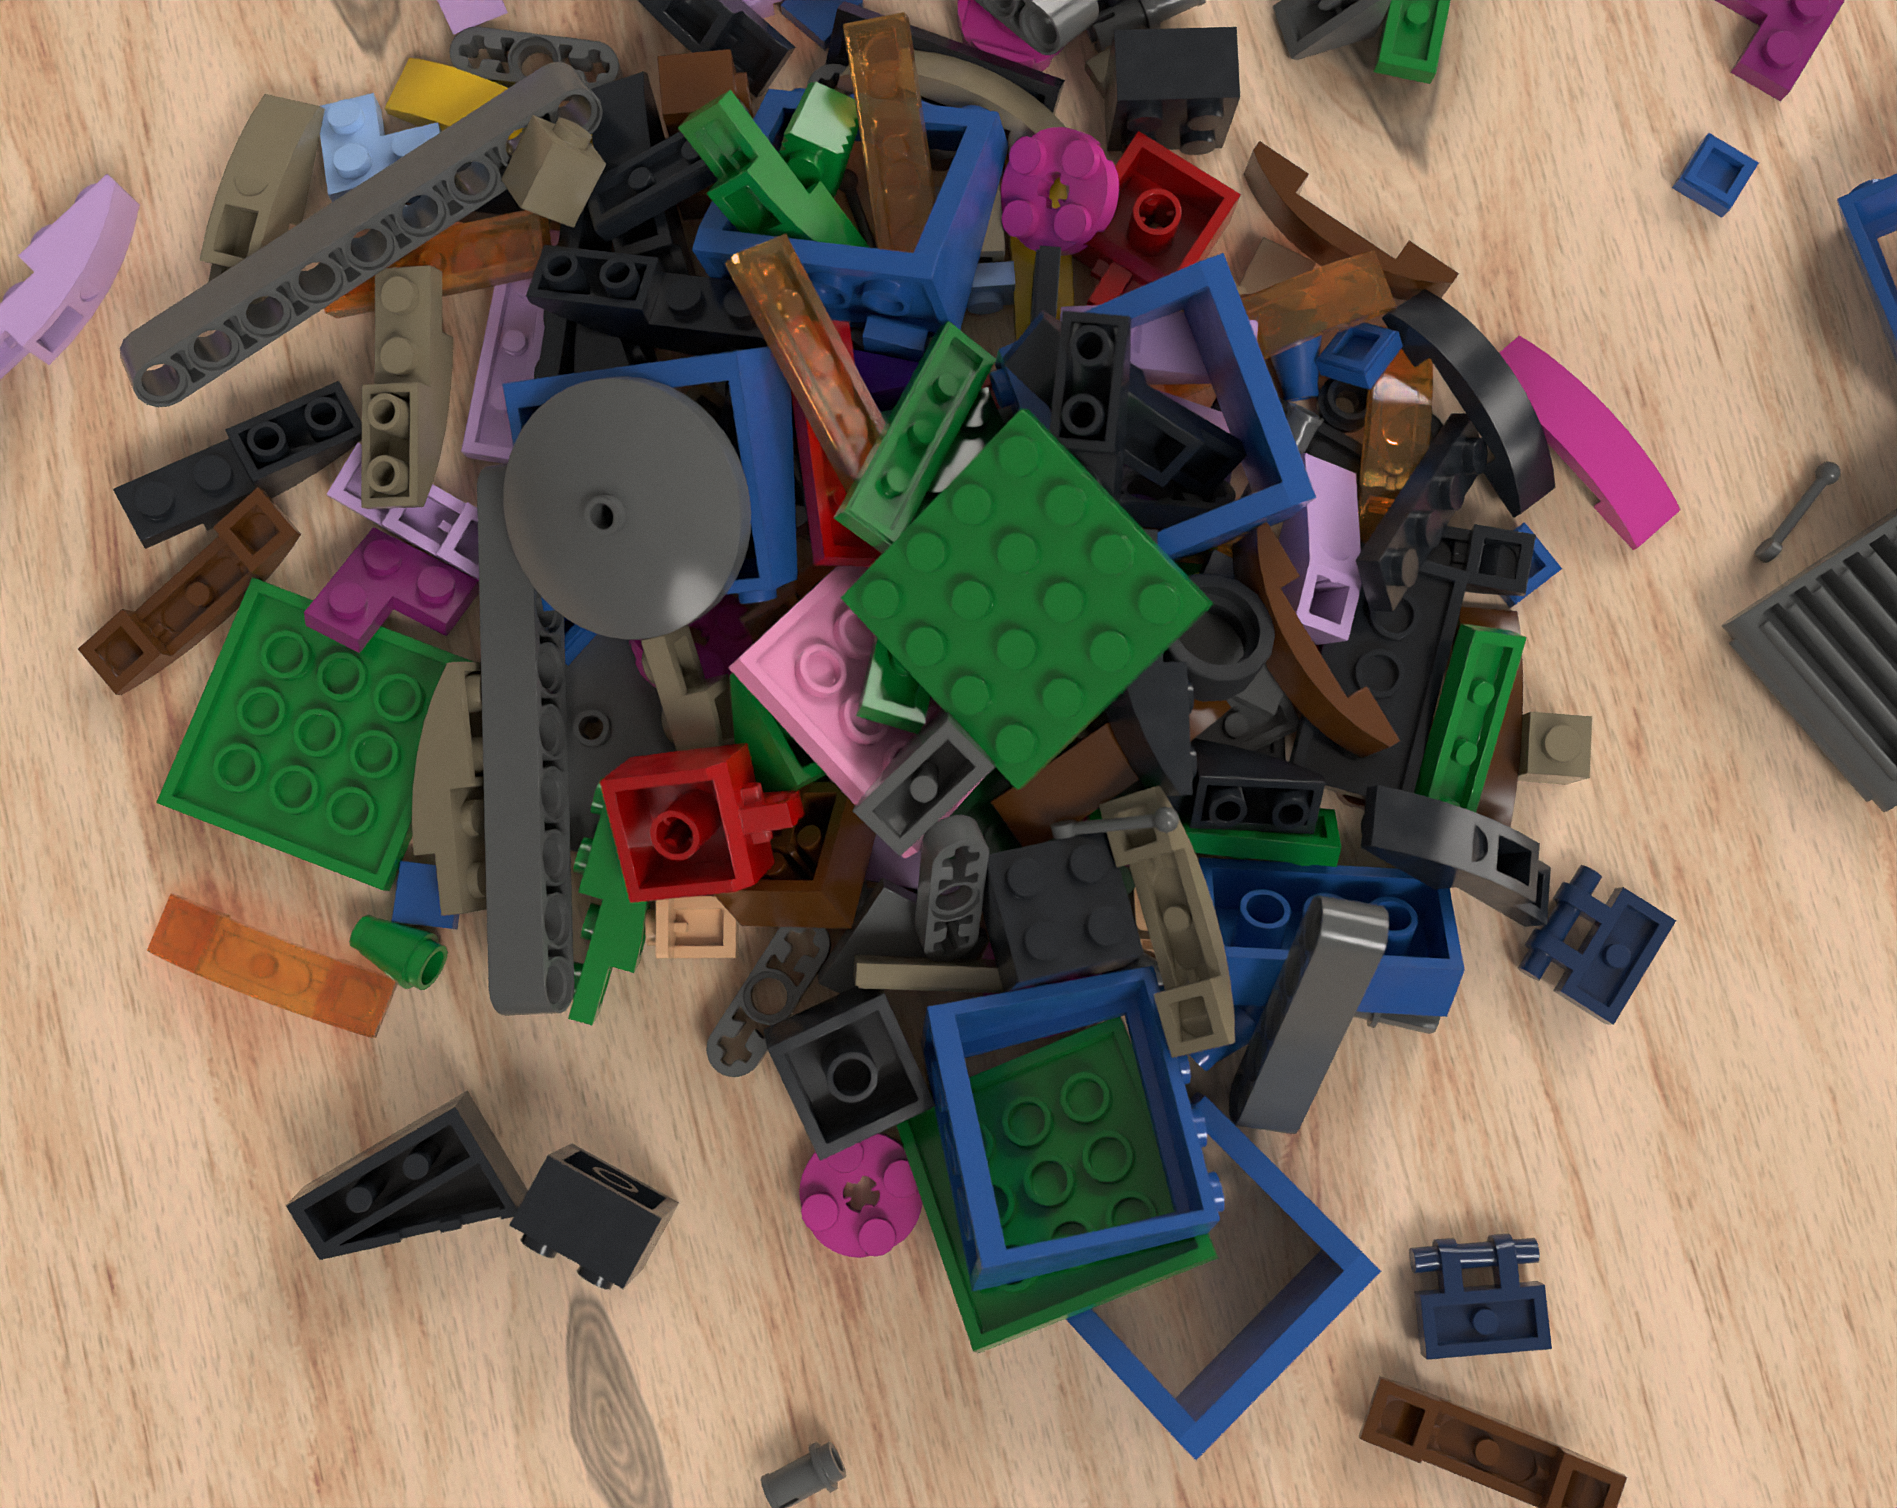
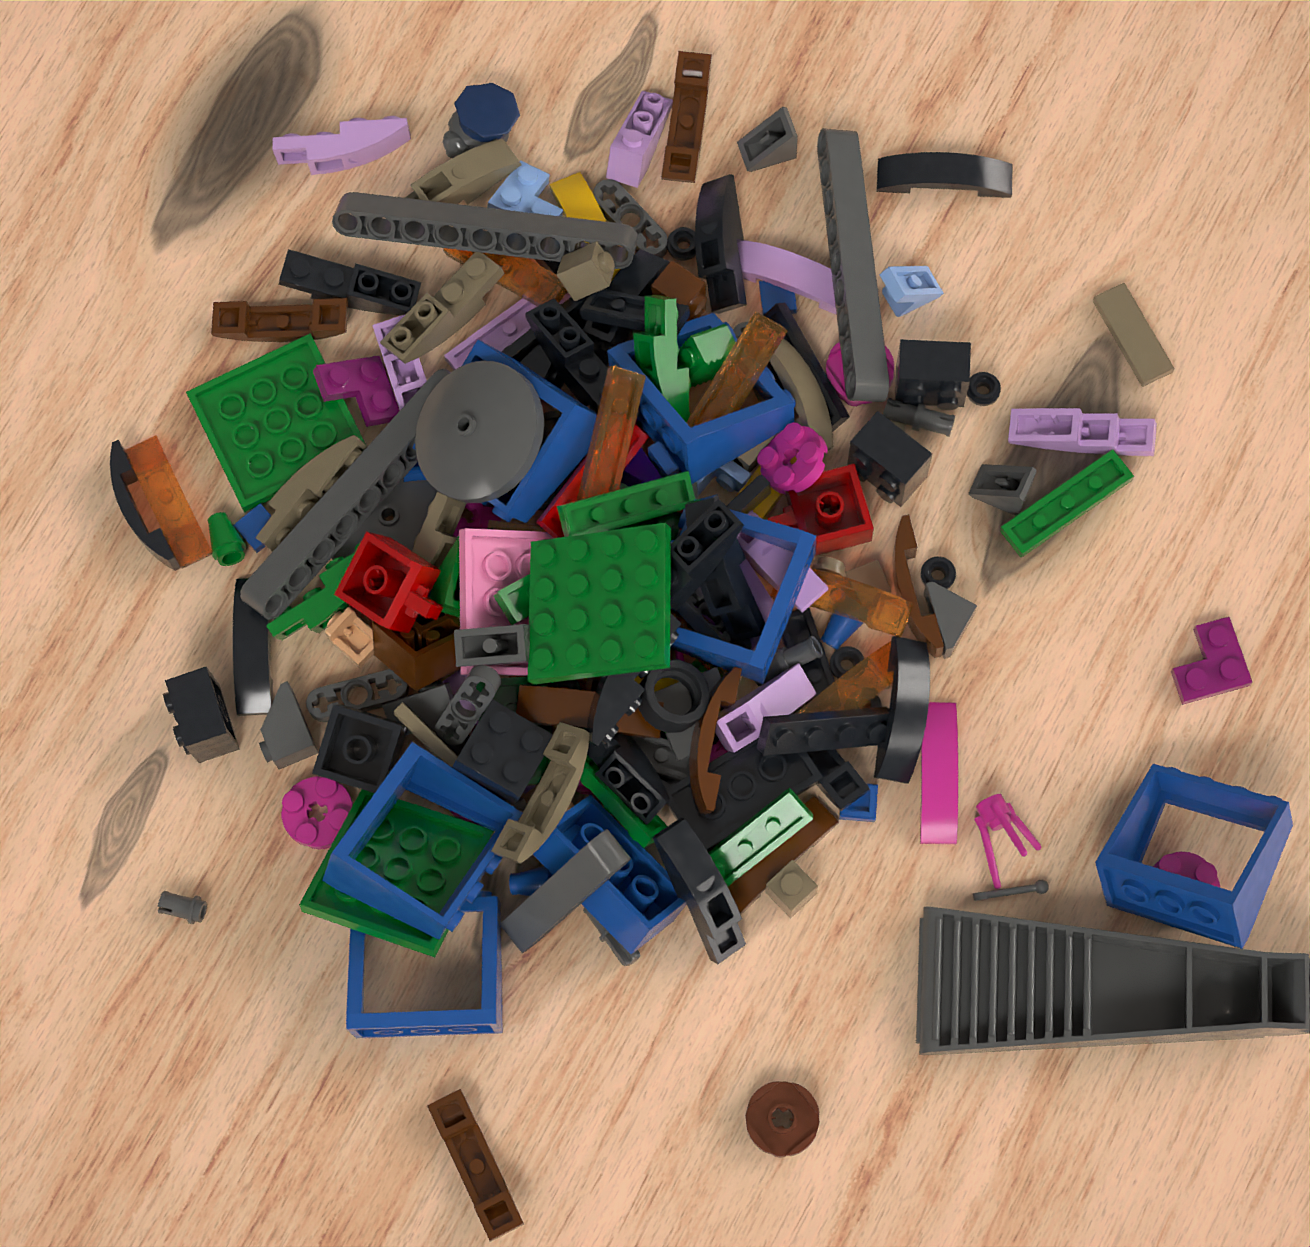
camera: 50 degrees right, 10 degrees down
black wedge [286,1091,528,1260] -> none
dark grey hinge [1050,807,1179,839] -> none
blue tile [1315,318,1403,390] -> none
dark blue plate [1409,1233,1552,1360] -> none
dark blue plate [1518,865,1677,1025] -> none
blue tile [1672,132,1759,218] -> none
none -> black slope [110,440,181,571]
none -> black slope [233,578,273,716]
none -> dark grey slope [259,681,318,770]
none -> dark blue piece [442,83,520,158]
none -> black plate [667,227,696,261]
none -> copper plate [745,1081,820,1158]
none -> black plate [920,557,956,589]
none -> dark grey slope [923,582,977,659]
none -> dark pink plant [974,794,1041,889]

